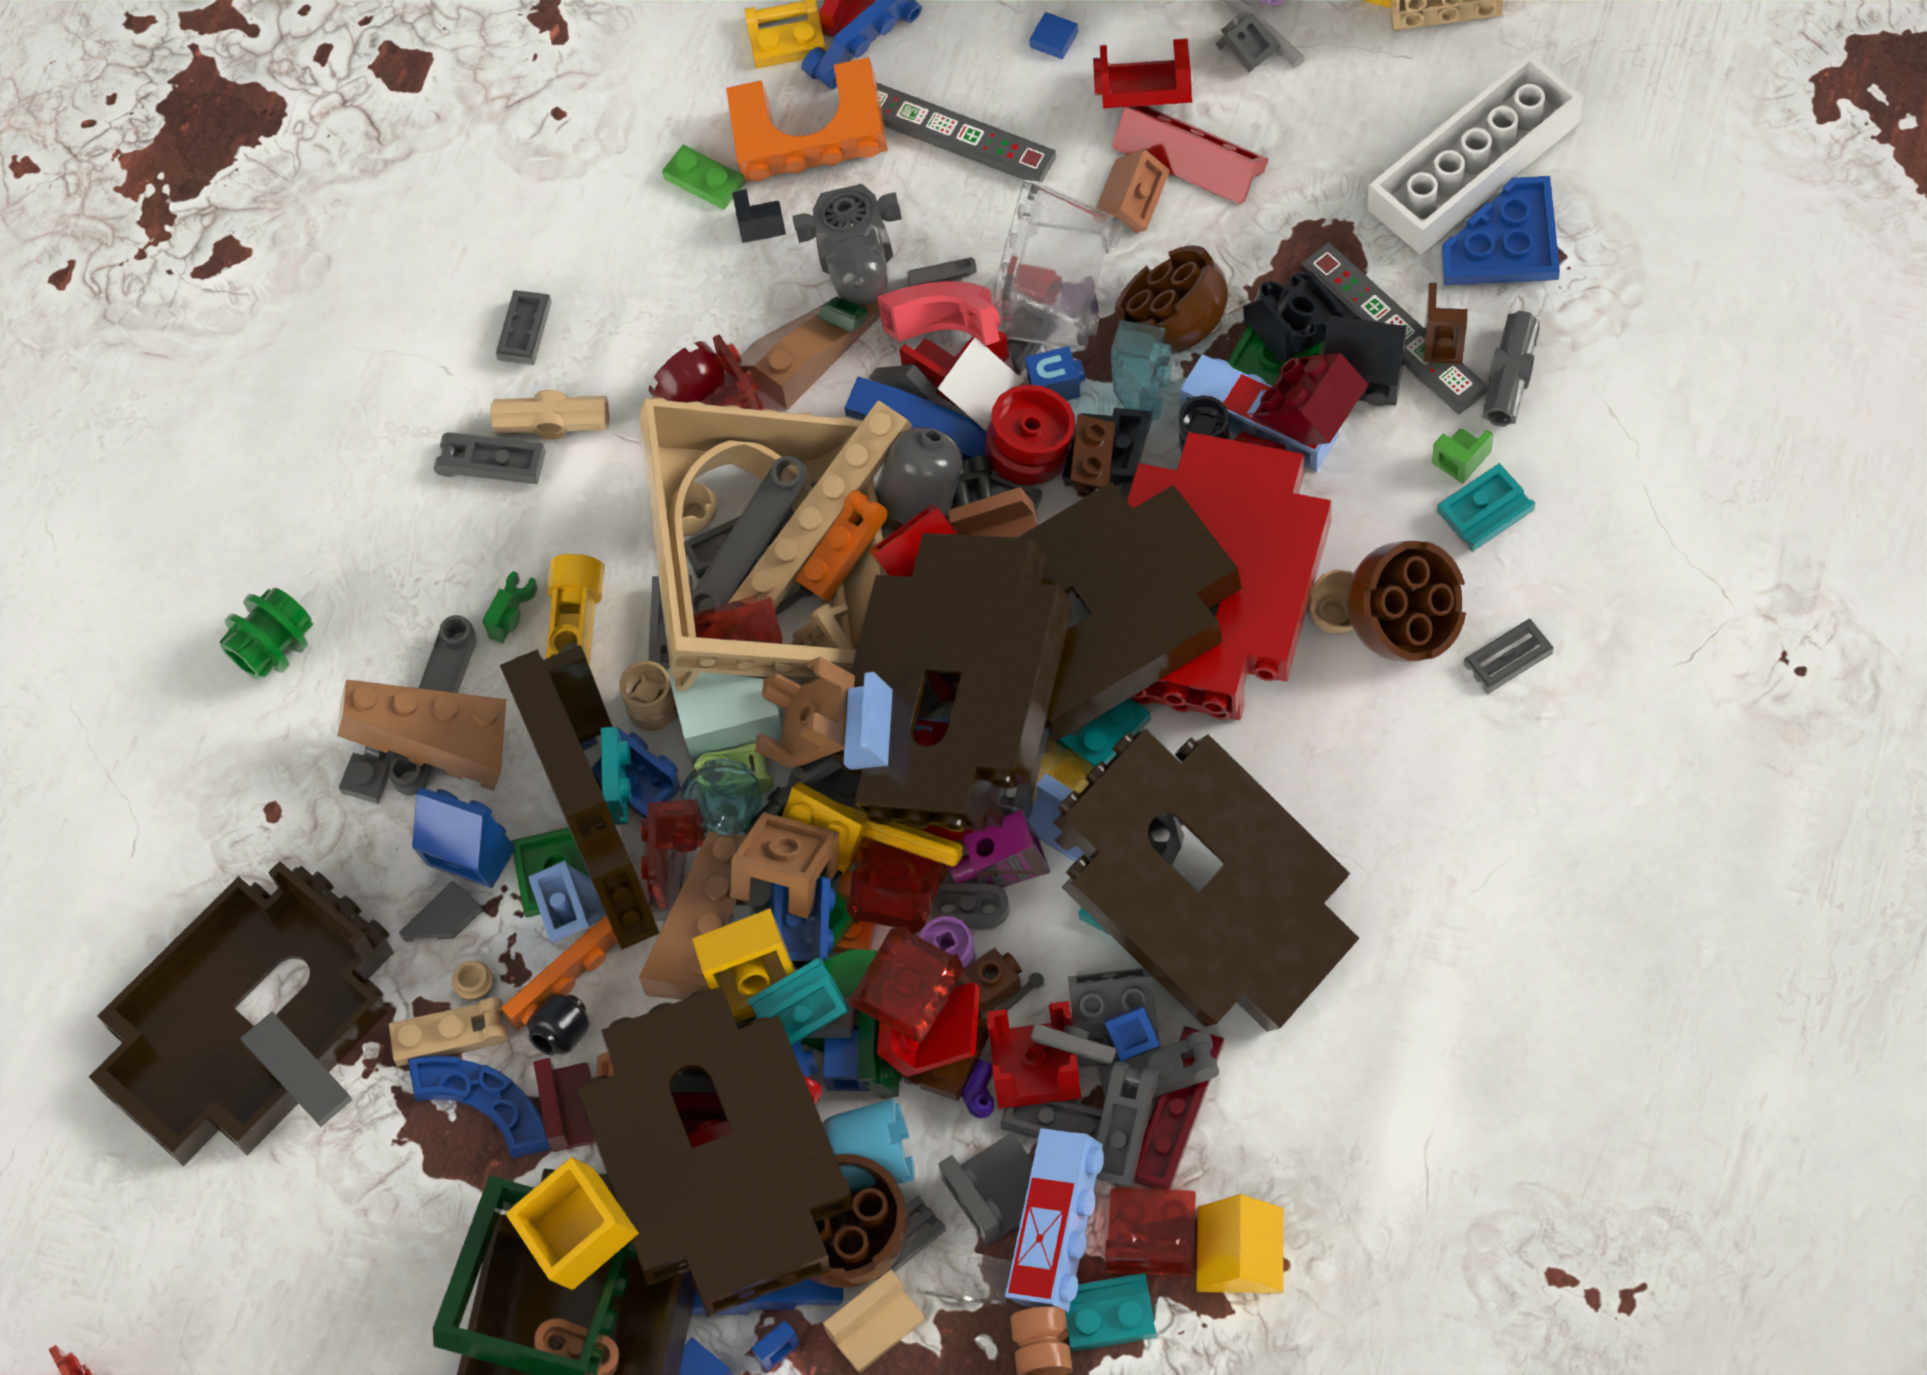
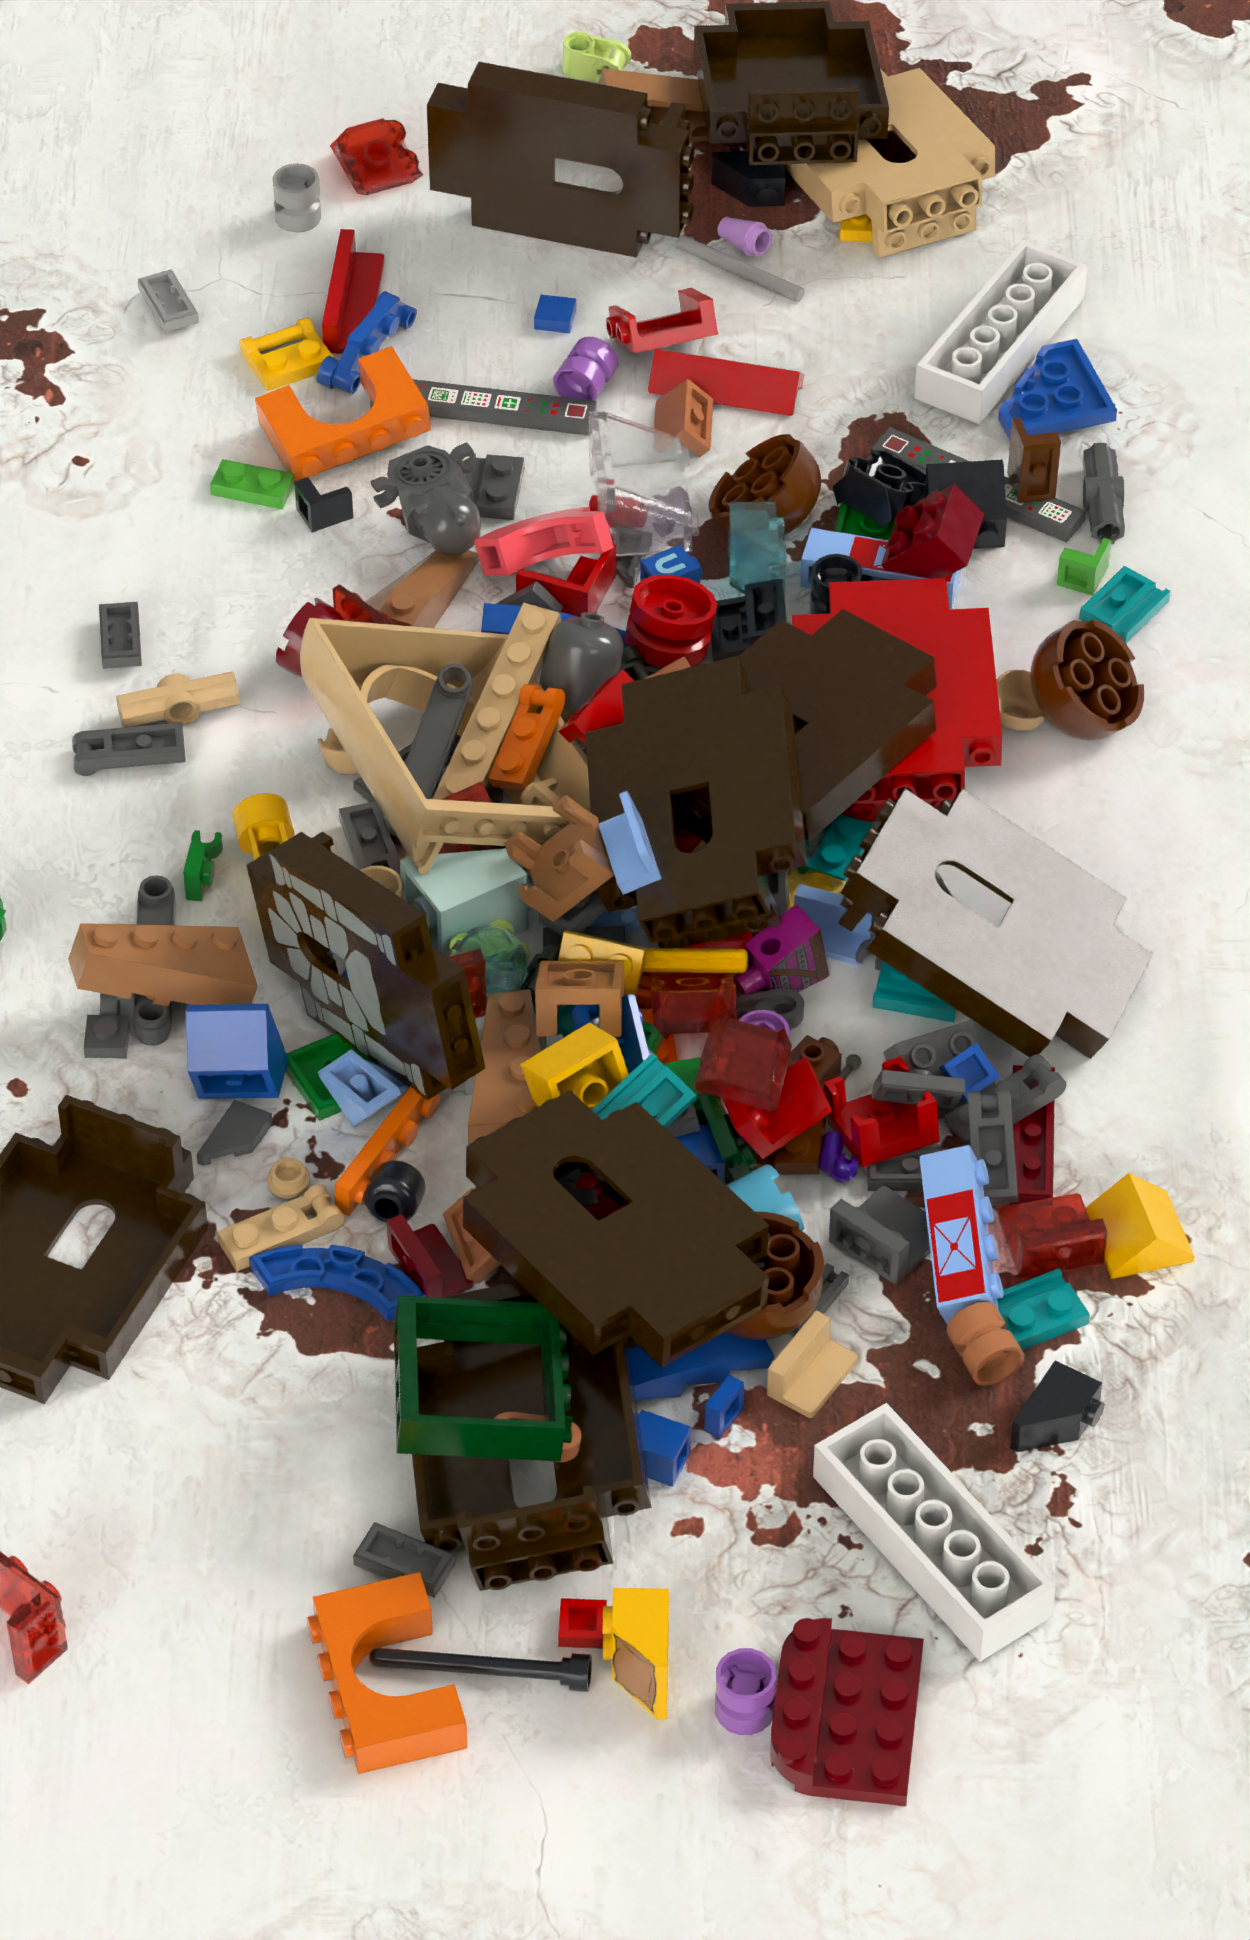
camera: 25 degrees left, 15 degrees down
dark grey tile [240,1011,353,1127] -> none
yellow piece [505,1157,639,1290] -> none
dark green tile [818,297,869,332] -> none
dark grey tile [907,257,977,286] -> none
clear slope [916,1247,1012,1305] -> none
white sticker [937,337,1023,431] -> none
reddish brown hinge [1070,414,1115,498] -> none
dark grey bracket [1216,13,1280,73] -> none
dark grey tile [1464,618,1554,694] -> none
none -> dark grey plate [465,453,524,520]
none -> medium lavender wheel [553,337,618,401]

